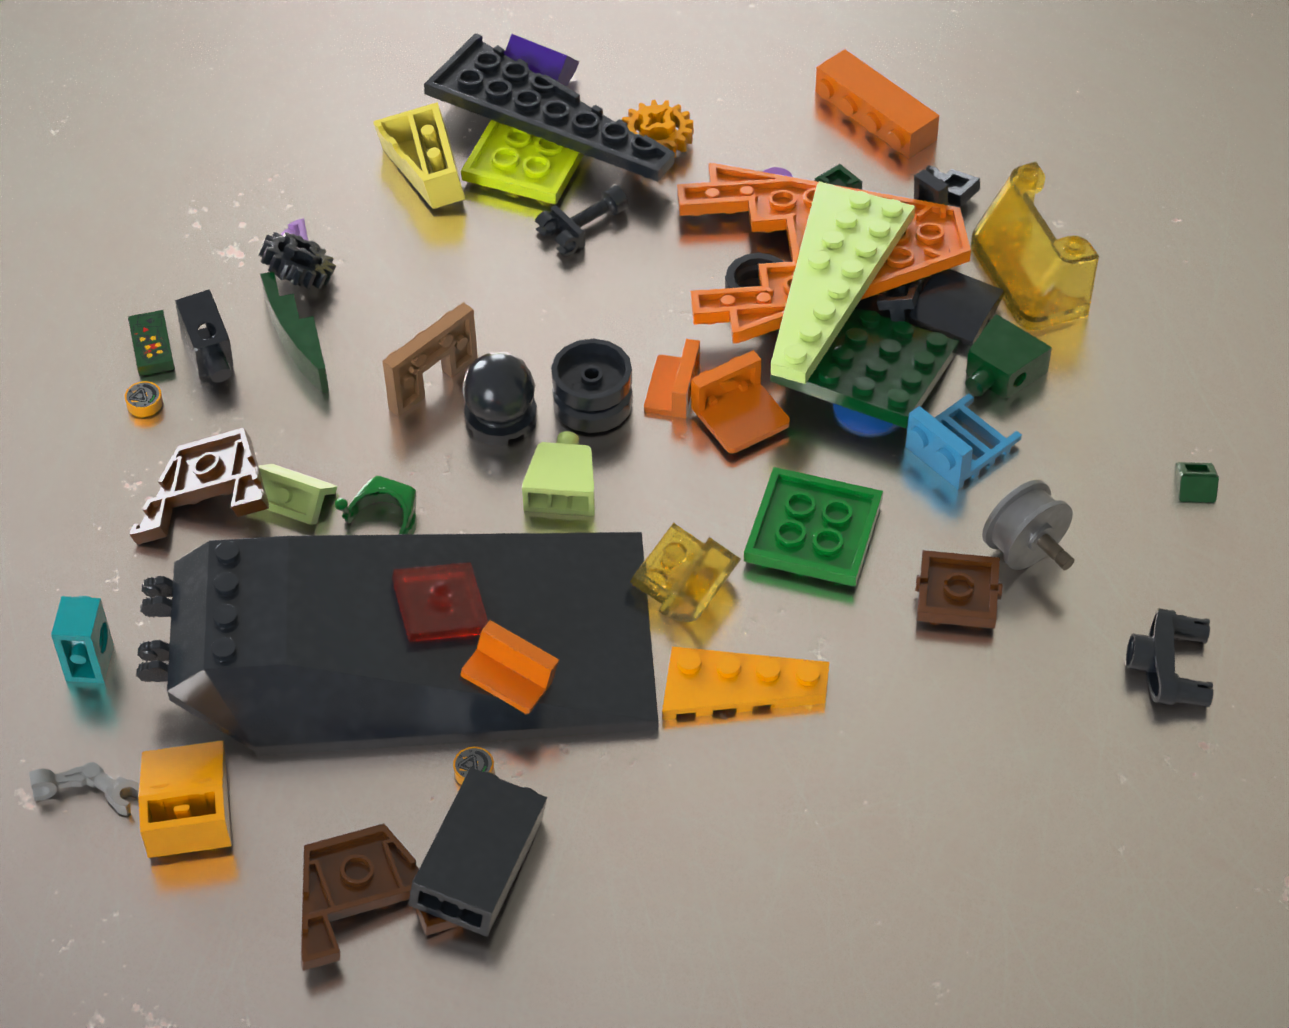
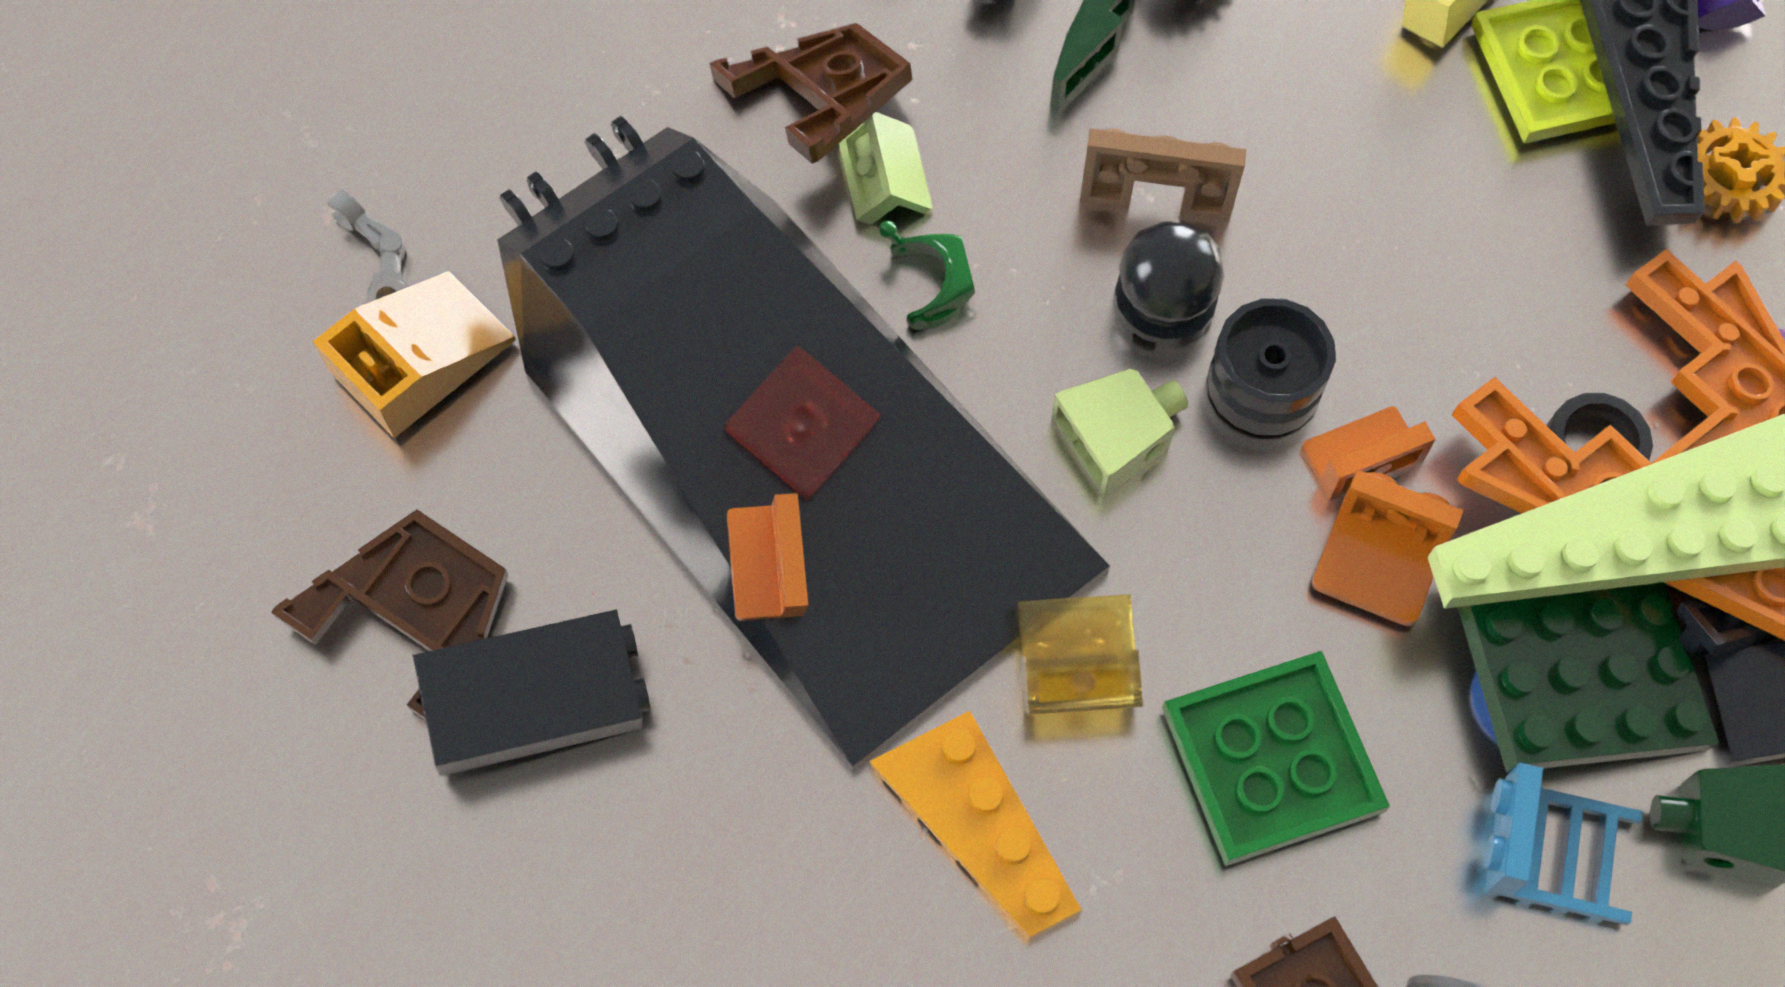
camera: 55 degrees right, 15 degrees up
teal brick [51,596,114,684] -> none
tile [453,747,495,785] -> none
black bar [534,185,629,256] -> none

